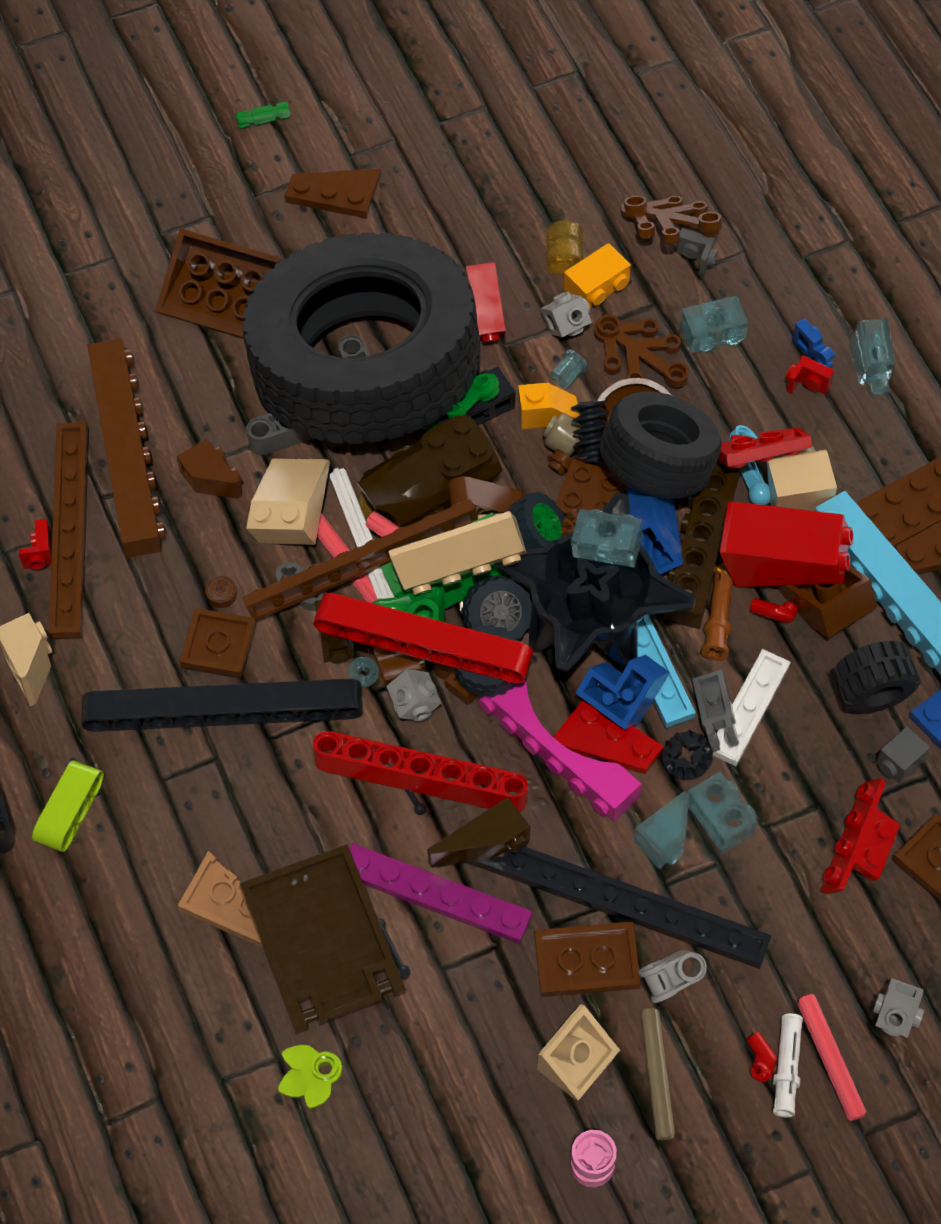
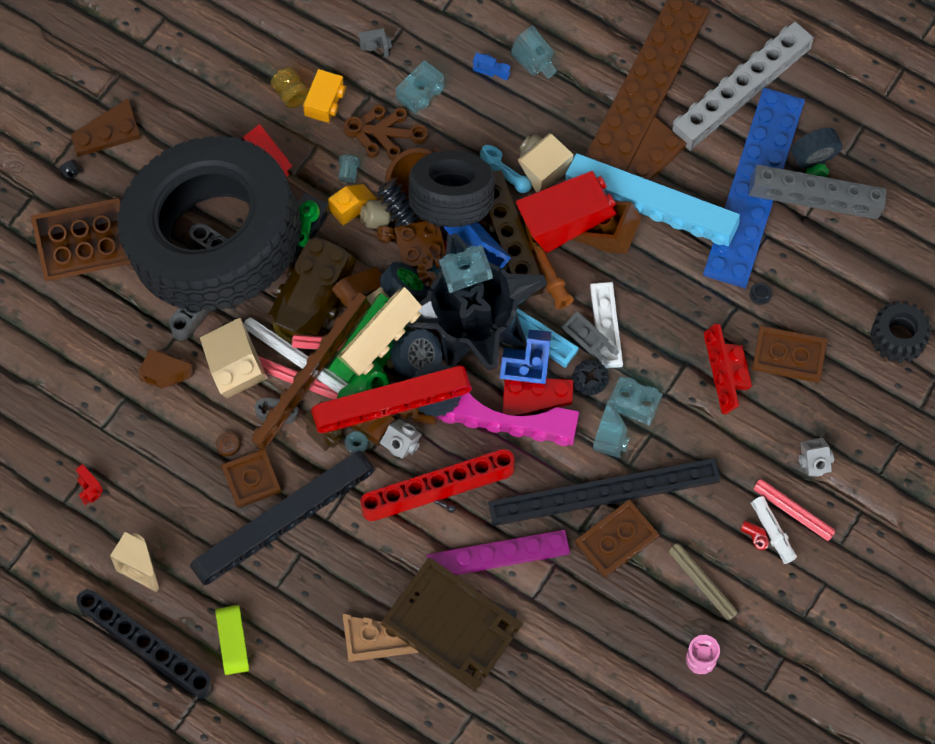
camera: 35 degrees left, 5 degrees up
reddish brown plate [49,422,88,639] -> none
reddish brown brick [87,338,165,558] -> none
green axle [236,101,290,128] -> none
lime plate [278,1045,342,1109] -> none
dark brown slope [427,797,531,867] -> none
tan slope [537,1004,620,1101] -> none
light grey brick [541,292,592,337] -> none
reddish brown plant [622,195,722,244] -> none
light grey piece [638,950,707,1003] -> none
red wing [718,428,812,468] -> none
red arm [750,598,798,623] -> none
red bracket [785,356,835,395] -> none
black tyre [833,641,921,713] -> none
dark grey brick [877,726,931,784] -> none
none -> black hinge [60,160,79,179]

